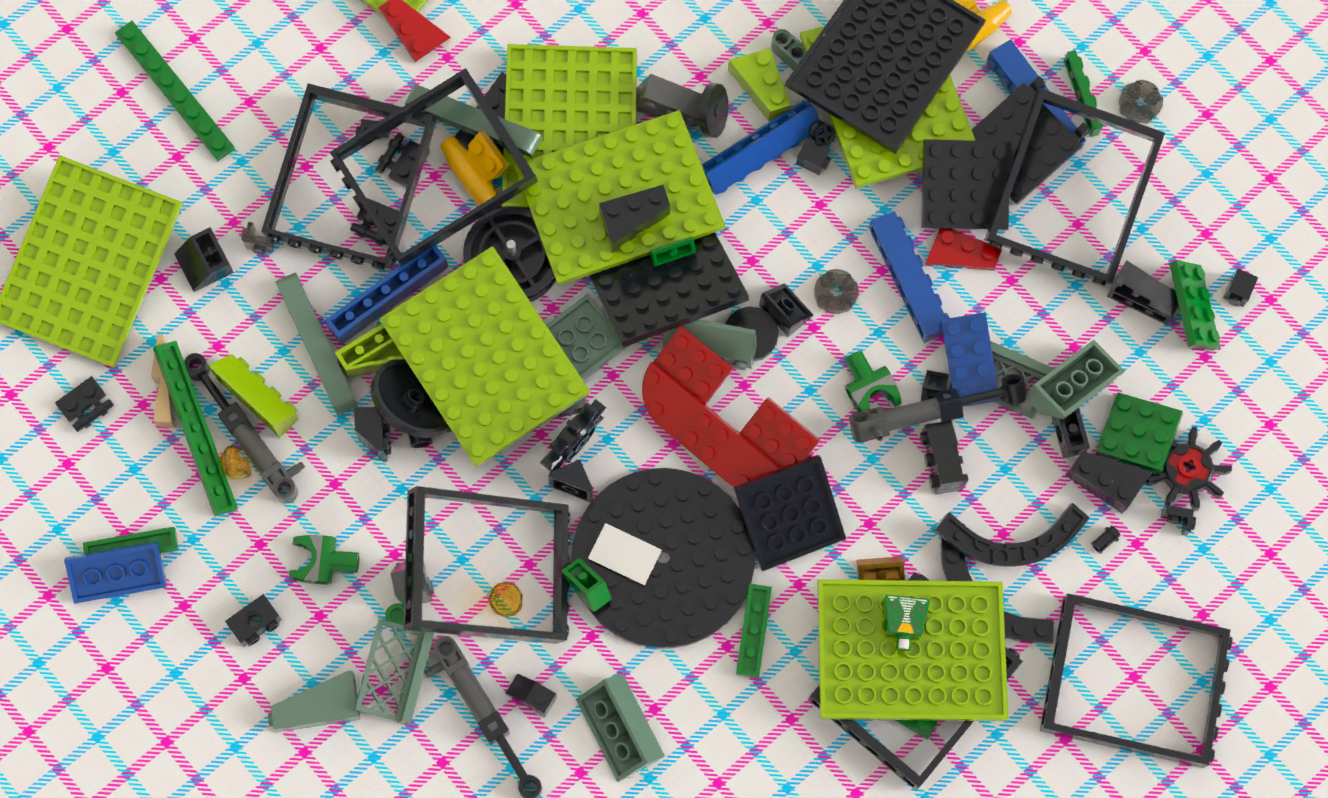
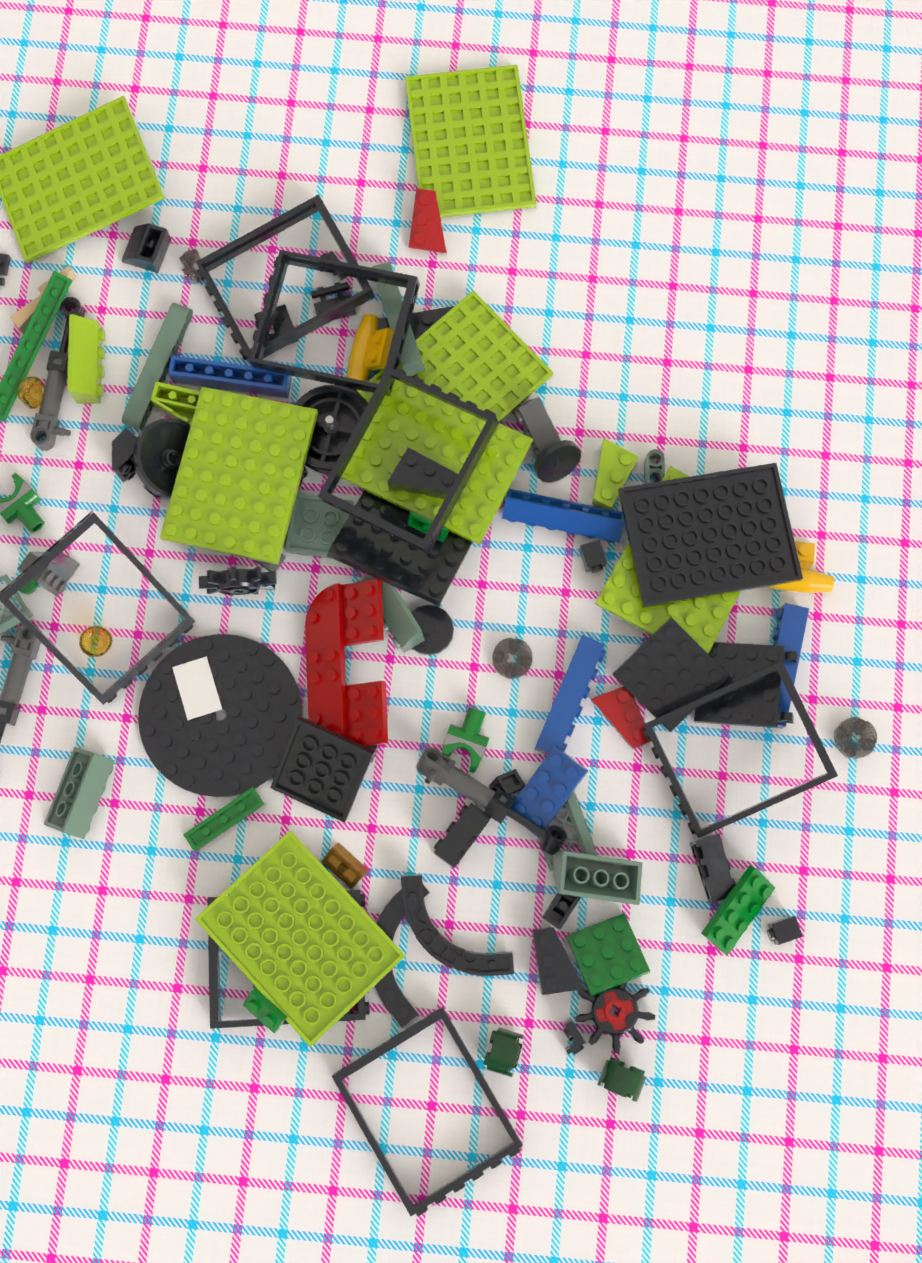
camera: 50 degrees right, 5 degrees up
green plate [115,21,235,162] -> none
black slope [505,673,557,717] -> none
black slope [548,460,593,503] -> none
green slope [561,558,612,612] -> none
black slope [759,283,814,337] -> none
black wheel [808,120,836,146] -> none
green torso [882,595,930,651] -> none
green plate [1063,50,1104,137] -> none
black pin [1091,526,1121,554] -> none
none -> green plate [243,988,287,1034]
none -> black door [318,367,499,554]
none -> dark green brick [483,1027,524,1077]
none -> dark green brick [597,1057,646,1102]

